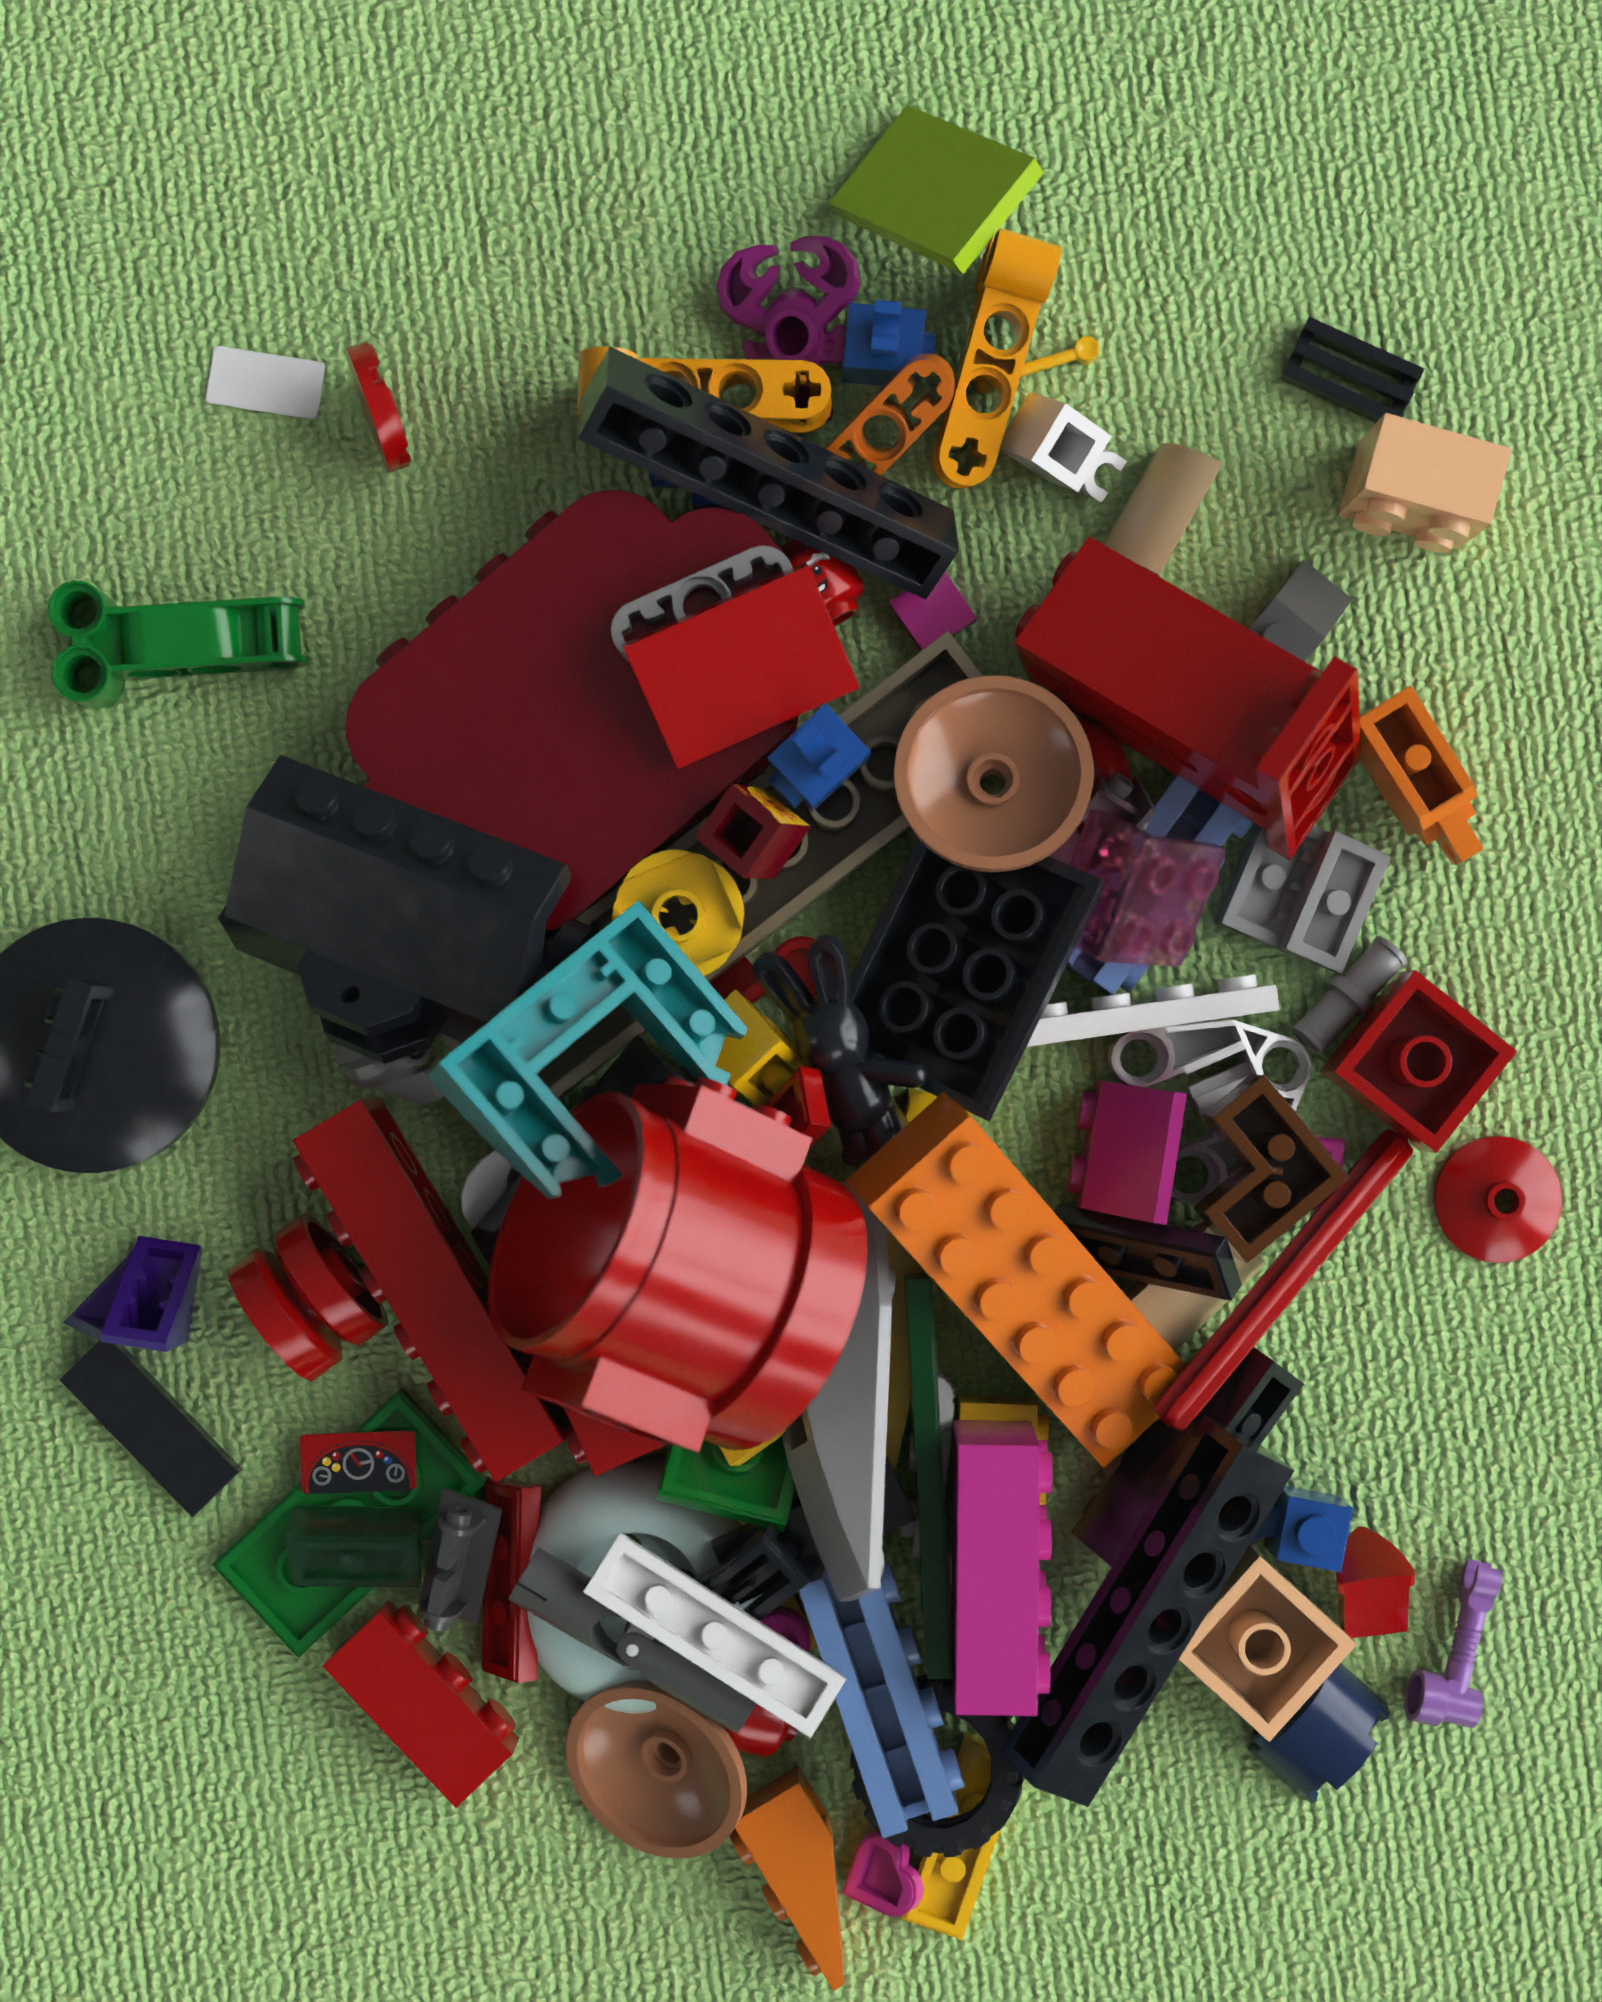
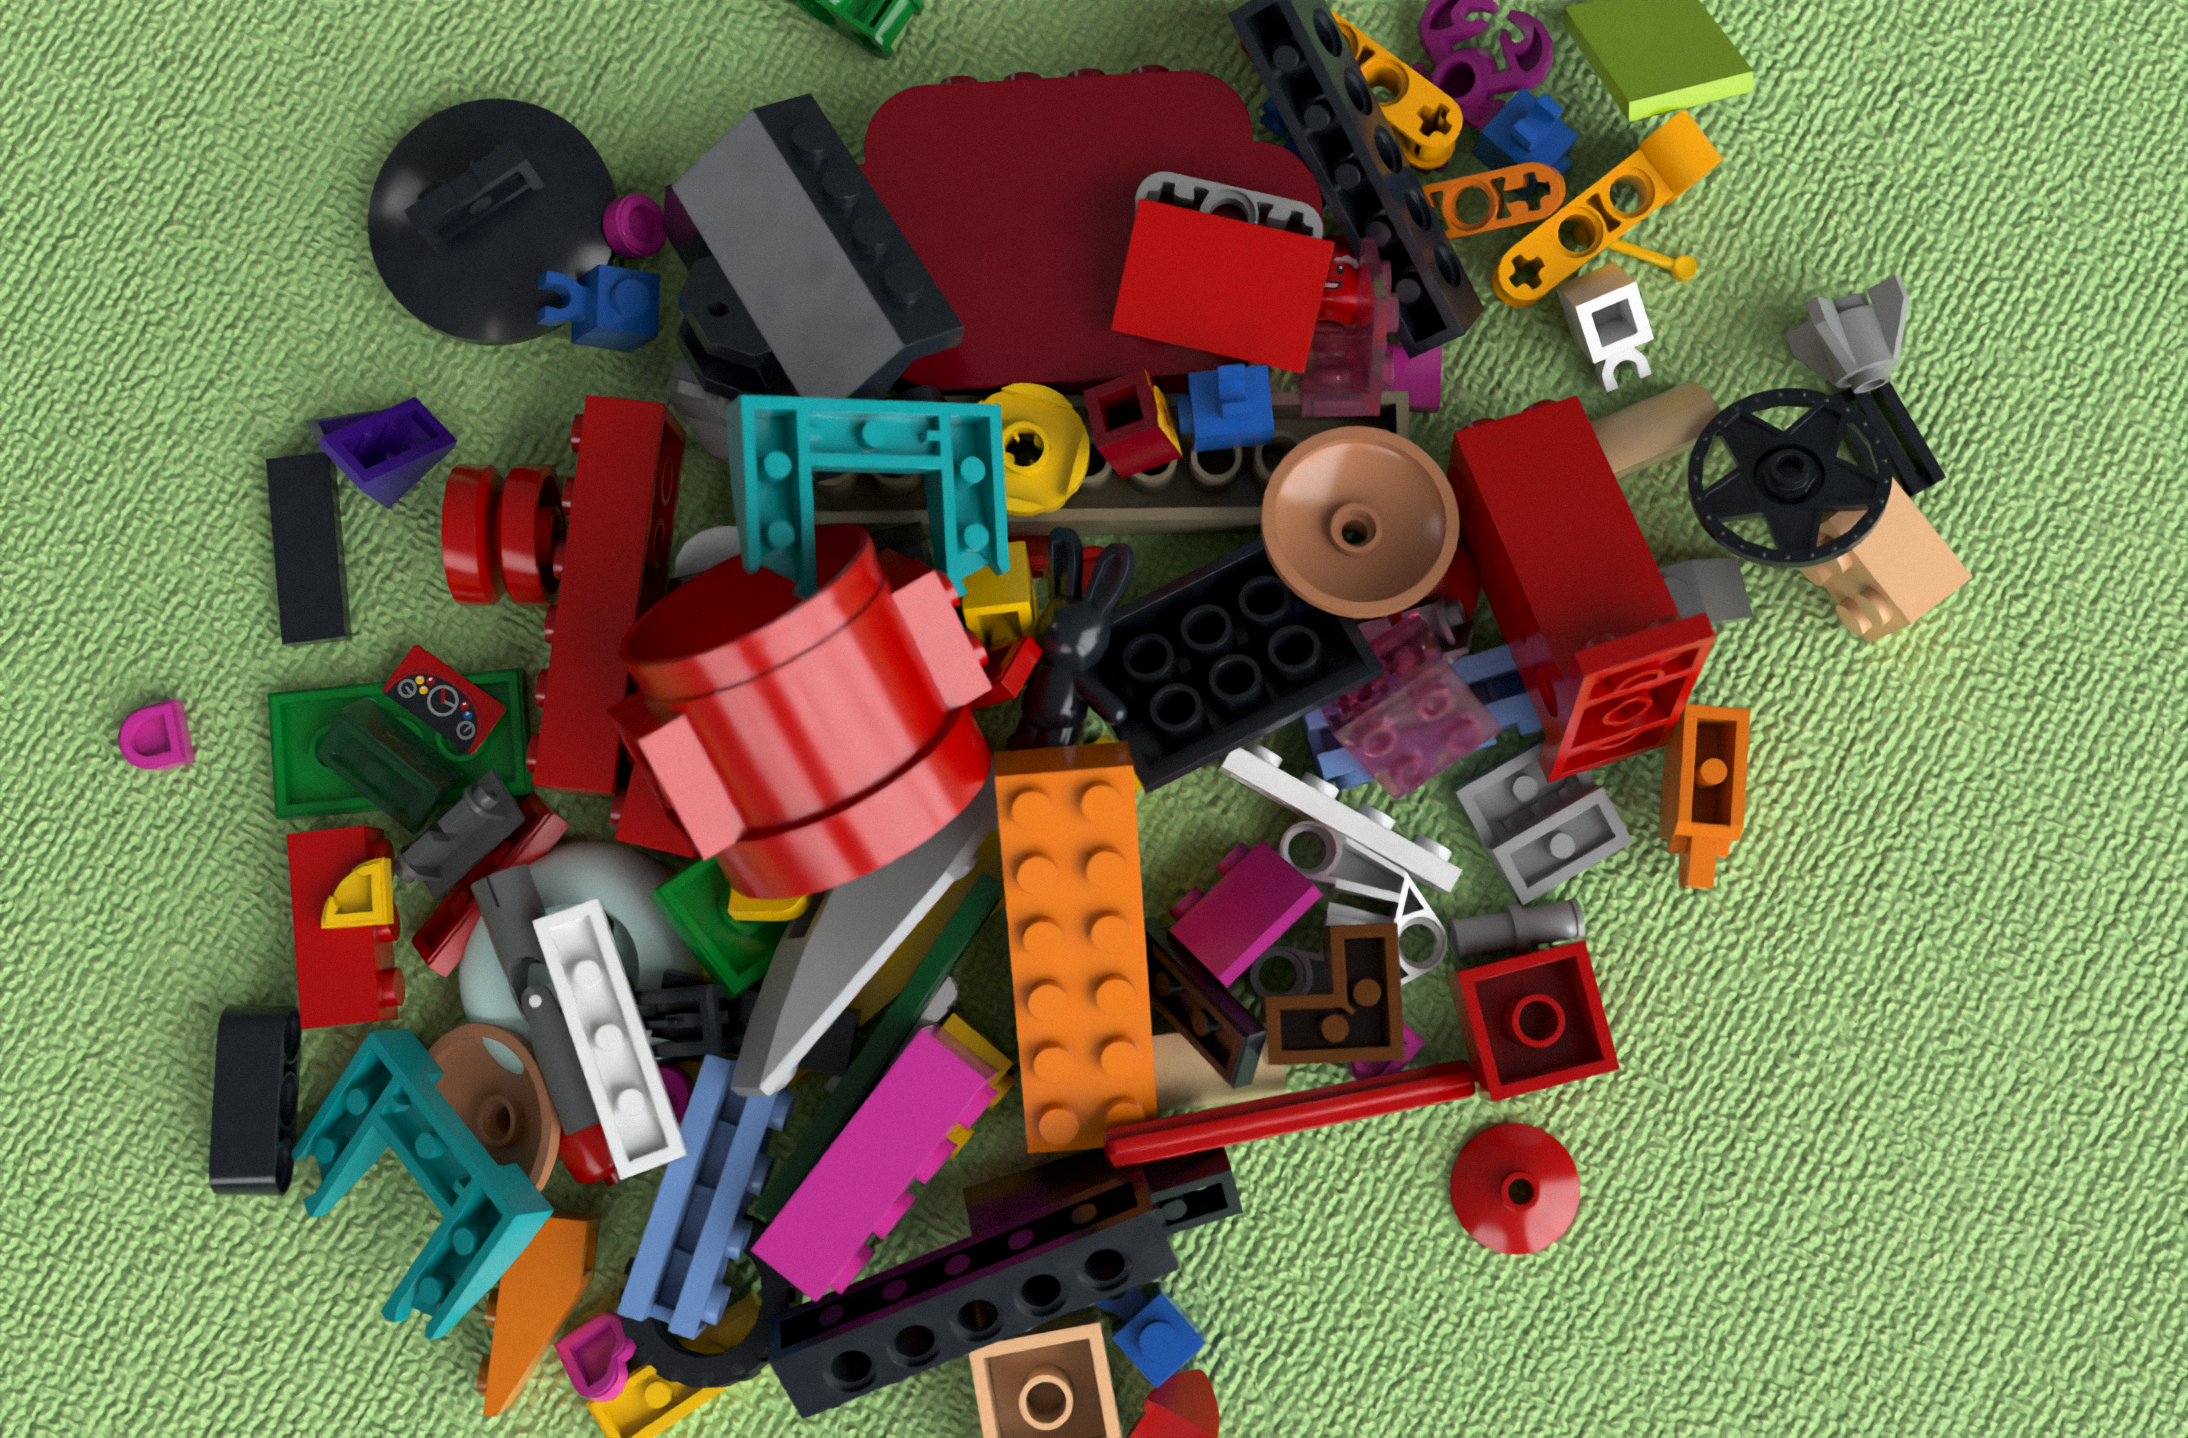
camera: 40 degrees right, 5 degrees down
none -> dark pink tile [118,699,196,771]
none -> black beam [209,1005,302,1196]
none -> teal wedge [291,1029,554,1339]
none -> yellow tile [321,858,394,929]
none -> blue brick [537,264,660,353]
none -> dark pink tile [603,193,667,260]
none -> clear pink bracket [1294,238,1399,417]
none -> black wheel [1688,388,1892,568]
none -> light grey brick [1785,275,1910,393]

